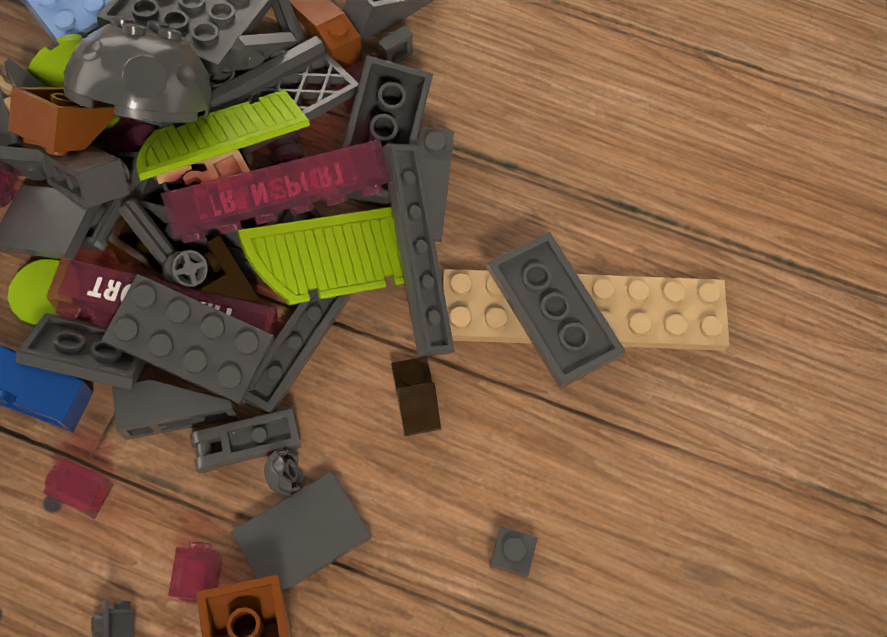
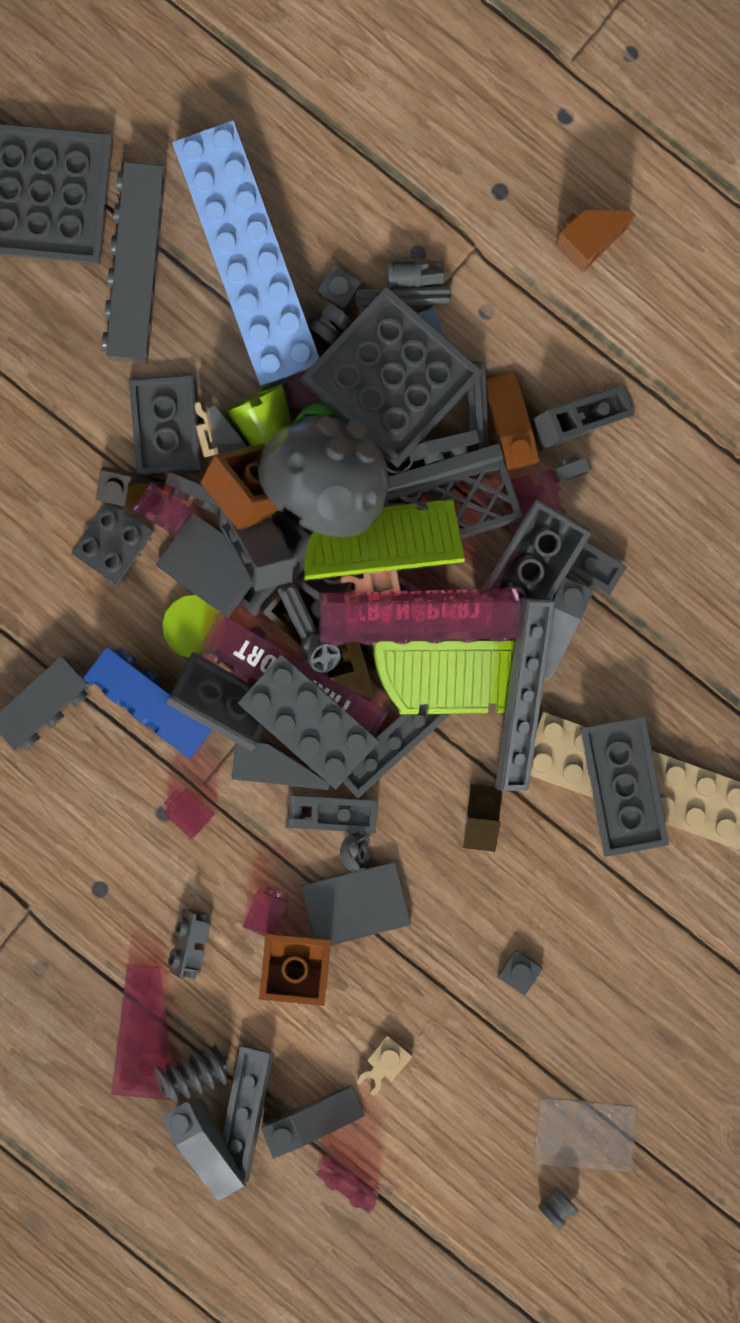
camera: 20 degrees right, 20 degrees up
none -> dark grey plate [569,542,627,595]

